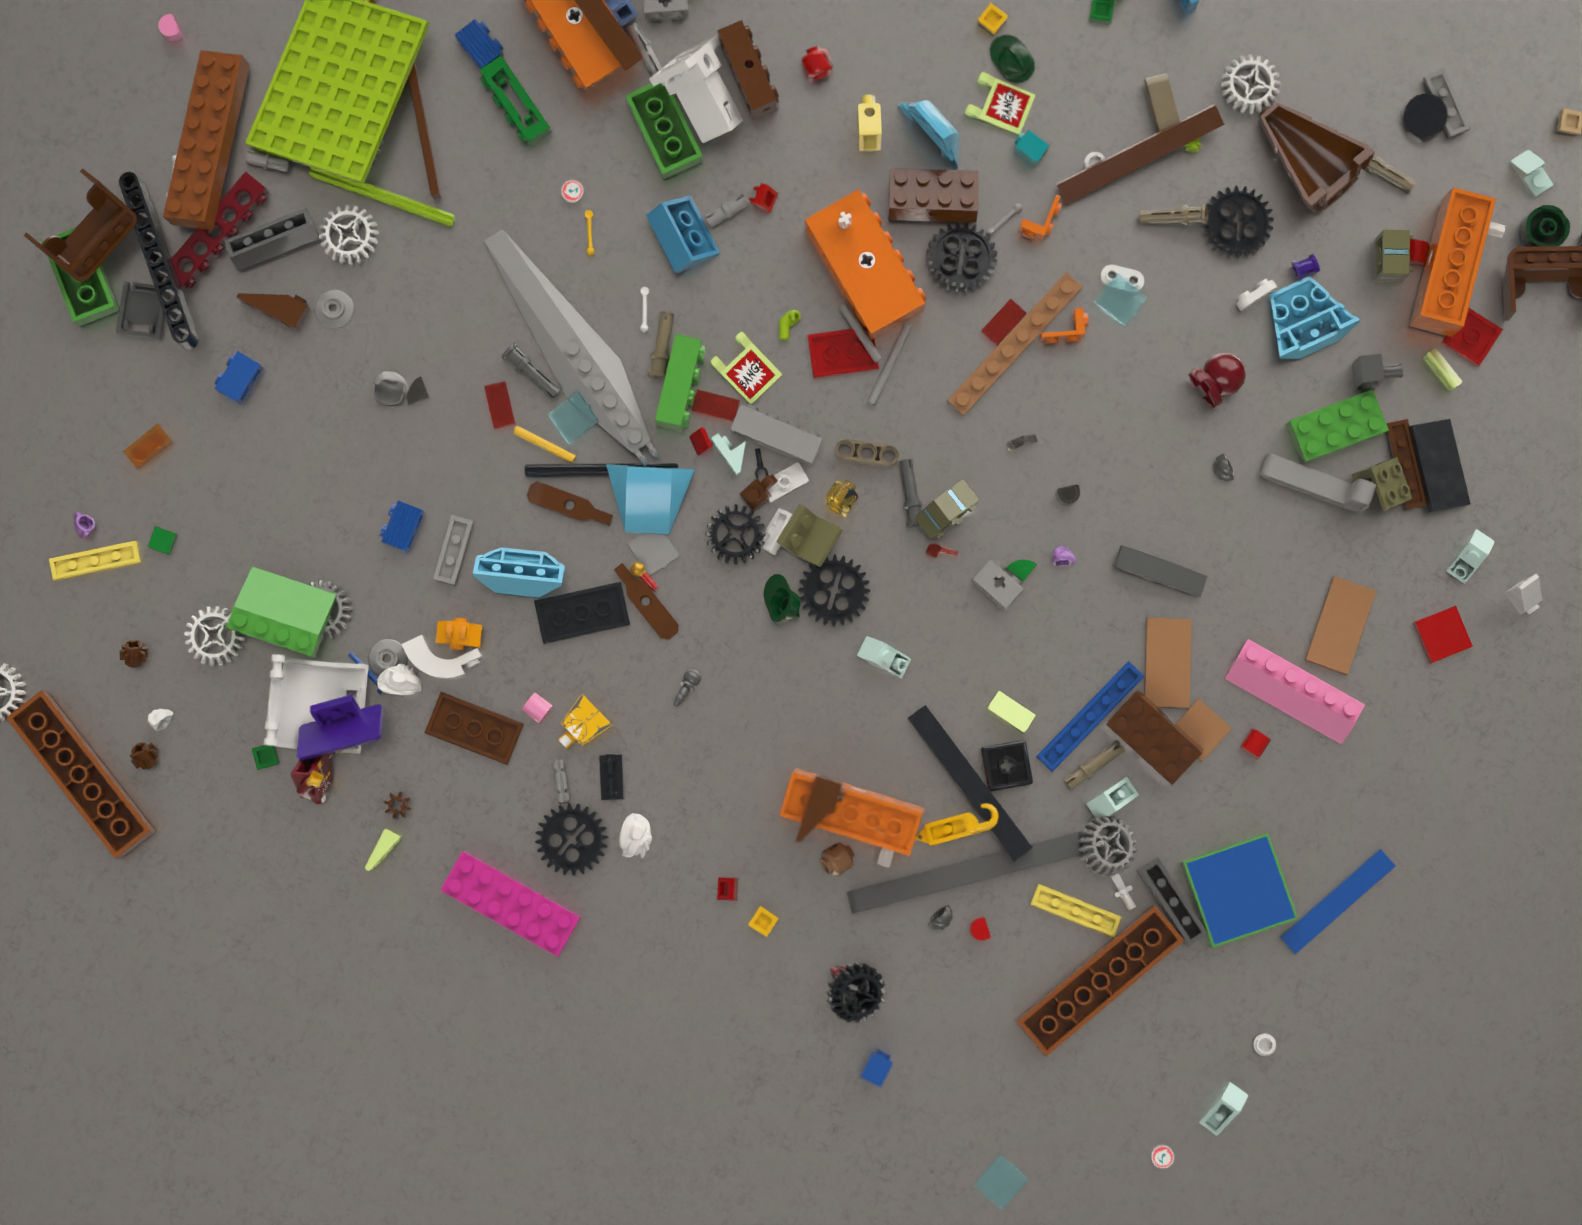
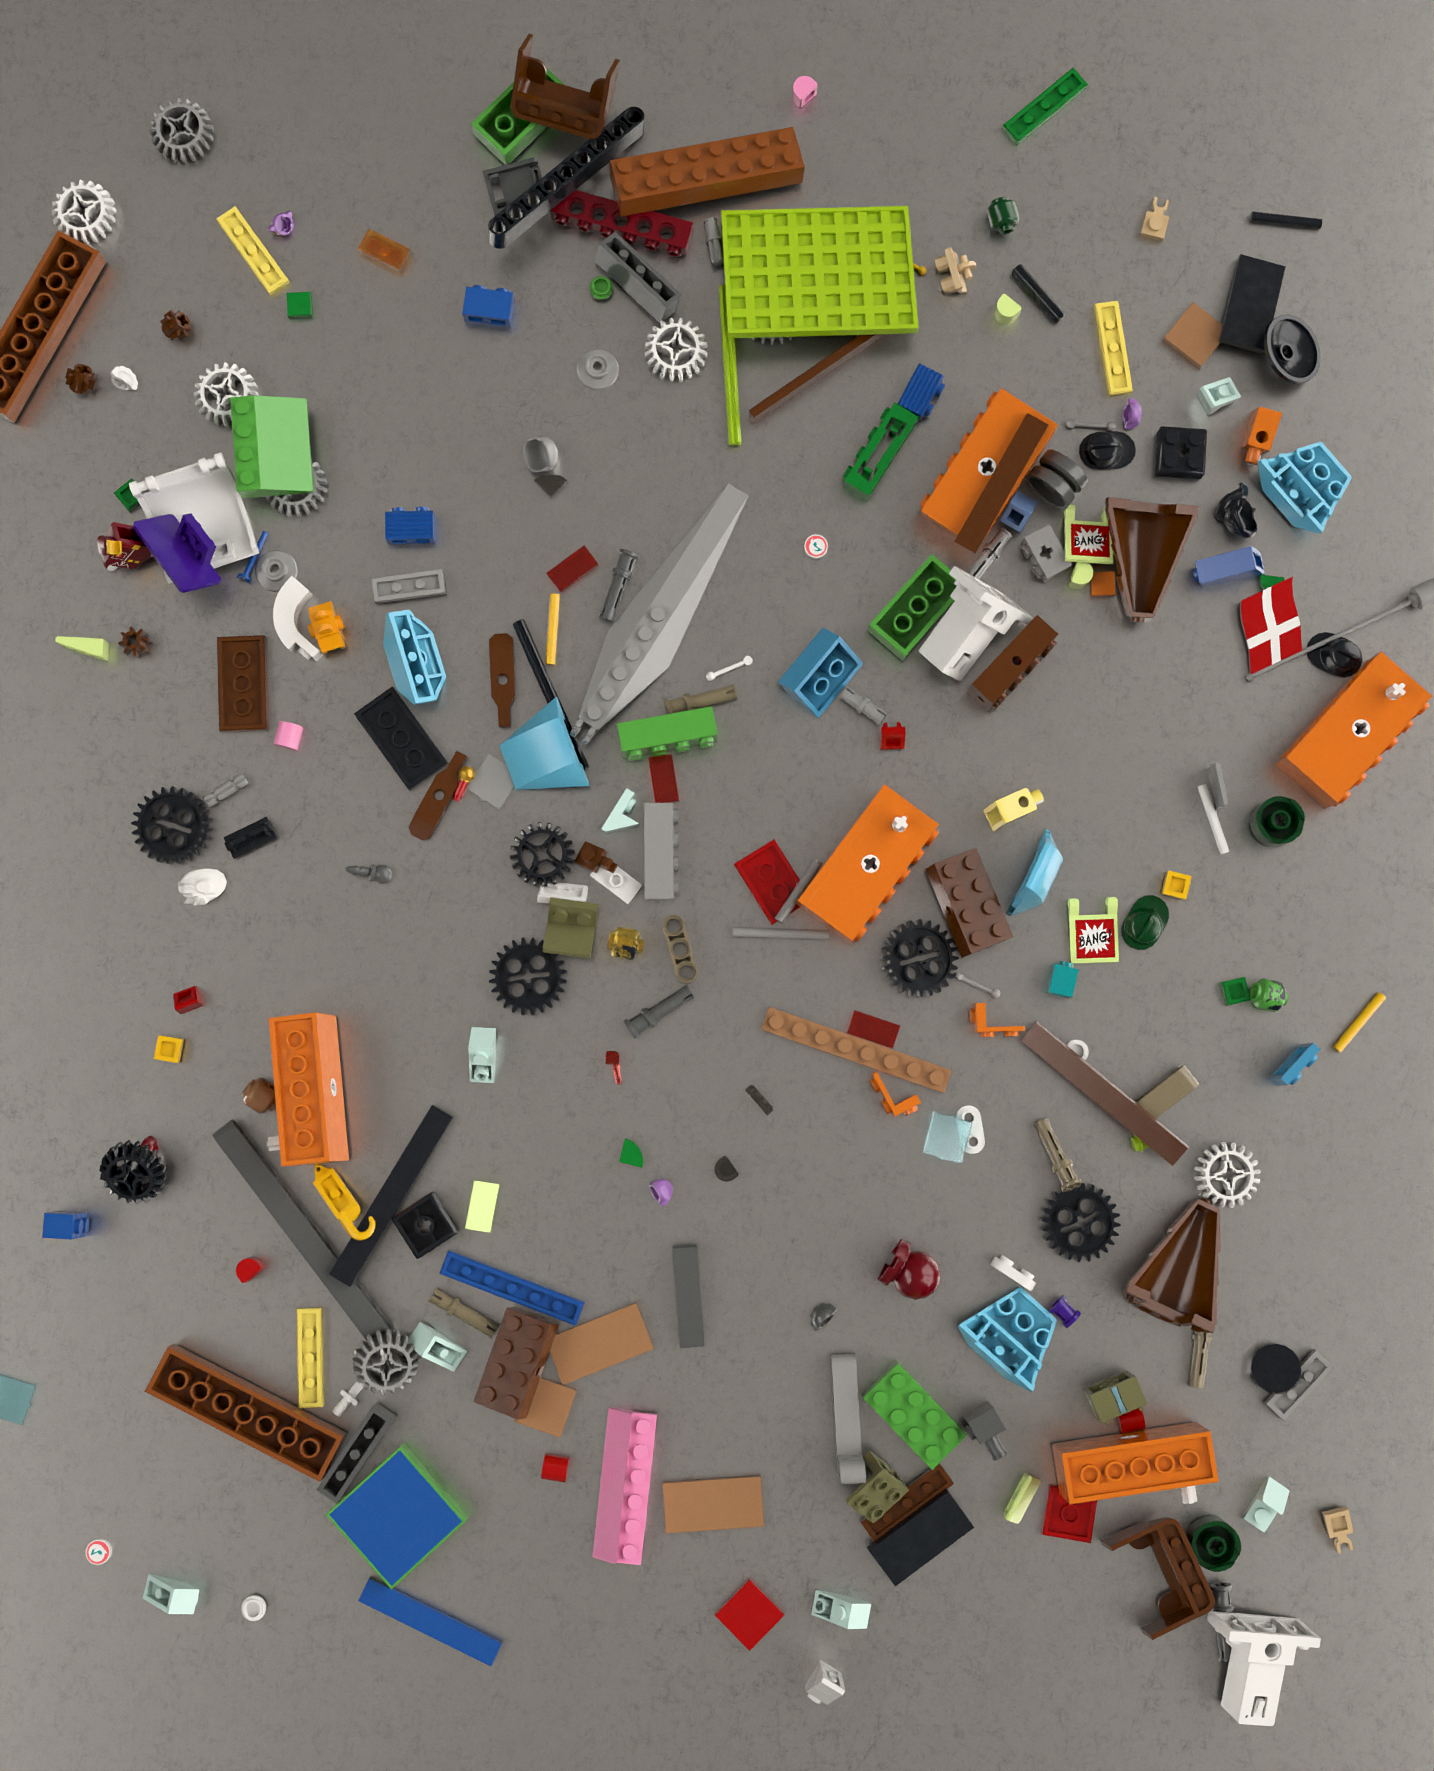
camera: 65 degrees right, 0 degrees up
reddish brown slope [237,293,310,332] -> none
white hat [377,664,422,695] -> none
dark pink brick [440,851,581,957] -> none
clear light blue piece [548,392,599,444] -> none
yellow torso [558,694,613,749] -> none
yellow hinge [585,210,595,256] -> none
red slope [689,427,713,456] -> none
flag [710,332,783,405] -> none
black hand [755,448,768,479] -> none
dark green piece [763,574,801,623] -> none
lime arm [779,310,801,340] -> none
reddish brown slope [796,774,846,842] -> none
red head [801,46,833,80] -> none
olive container [915,479,979,539] -> none
dark grey piece [929,905,953,930] -> none
light grey brick [972,559,1023,611] -> none
none -> bright green plate [590,276,613,300]

